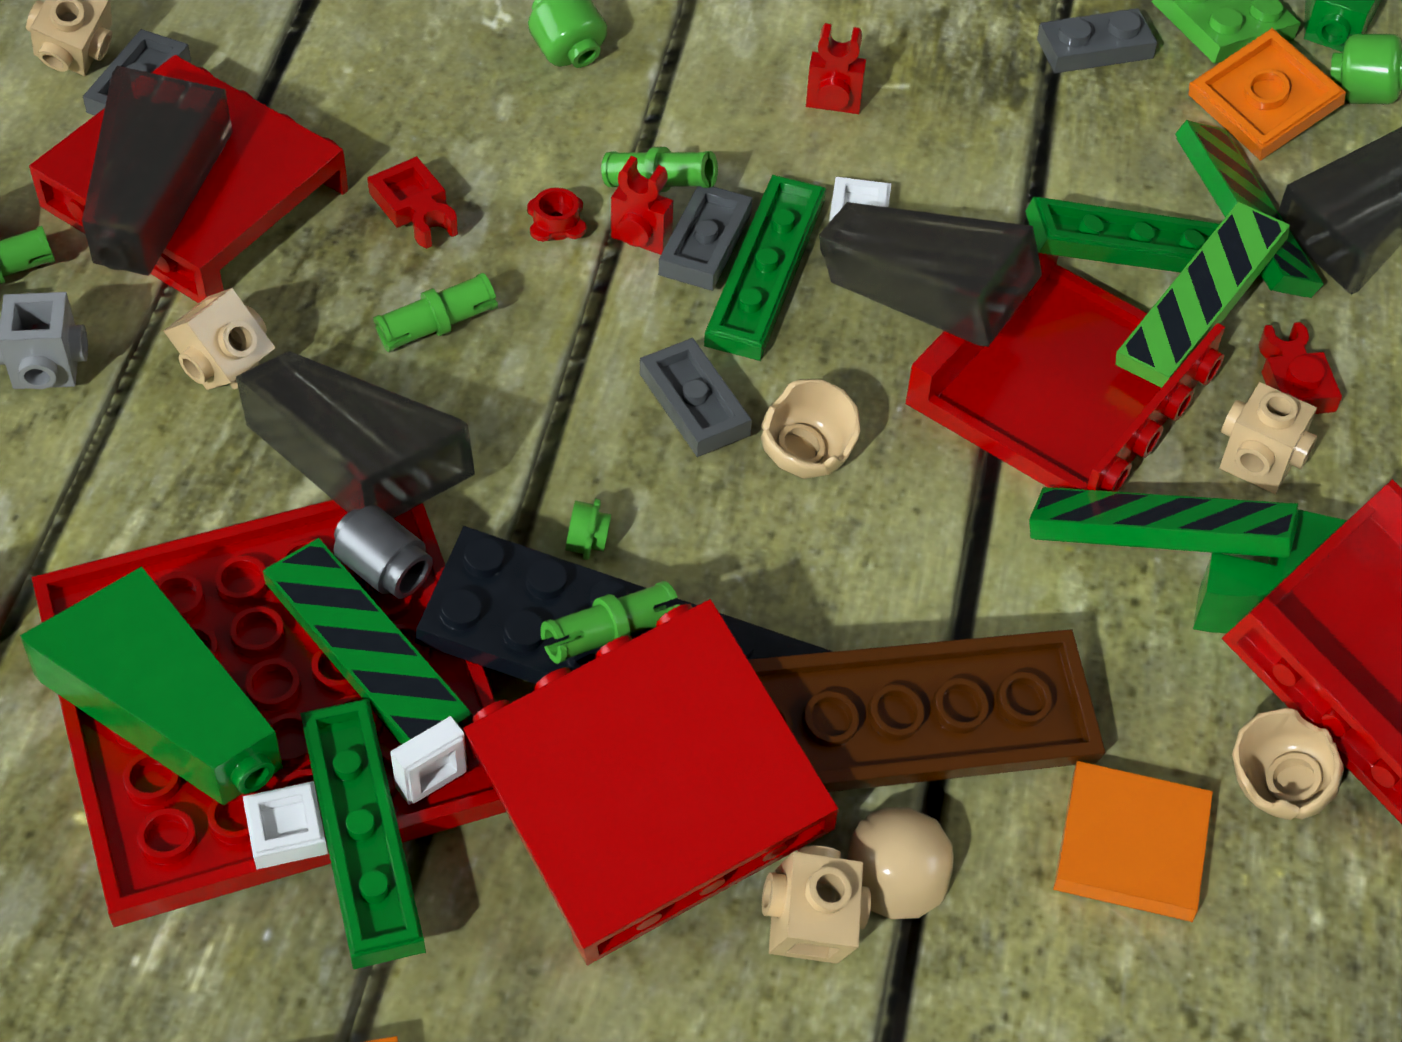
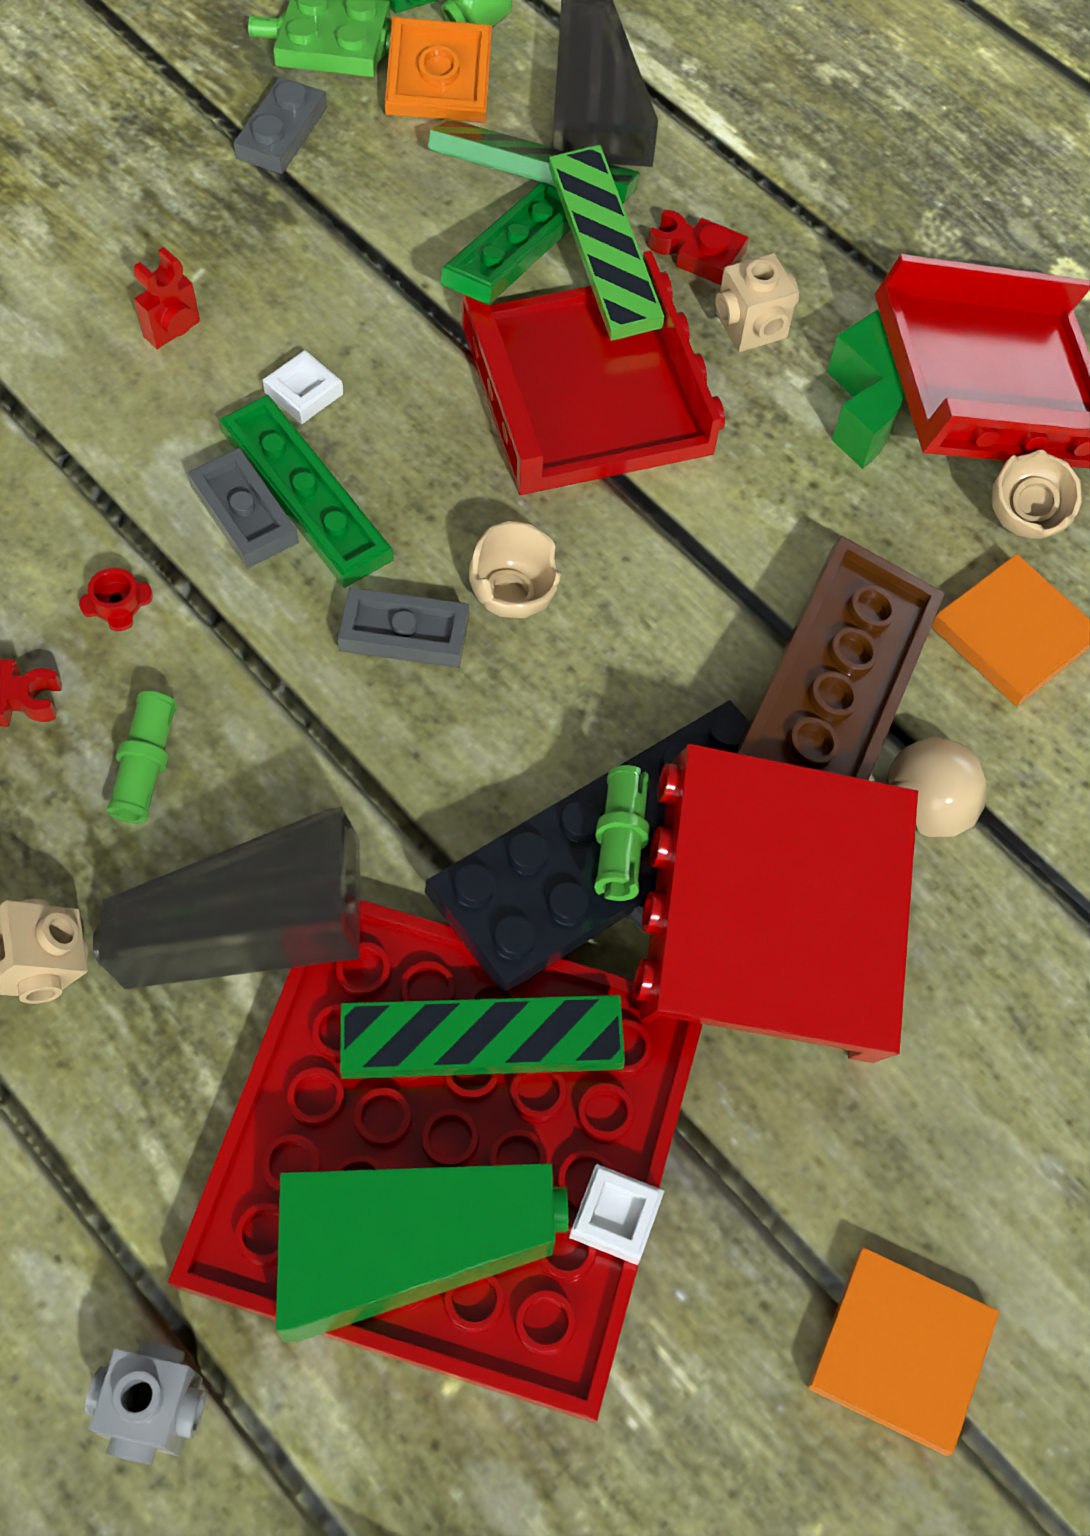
camera: 55 degrees left, 10 degrees up
green tile [300,698,426,970] -> none
flat silver brick [334,505,433,599] -> none
white tile [390,716,468,805] -> none
bright green plate [565,498,612,560] -> none
bright green pin [601,147,718,192] -> none
red plate [611,156,674,255] -> none
tan brick [762,846,871,964] -> none
clear smoke slope [819,202,1042,347] -> none
green tile [1029,487,1298,558] -> none

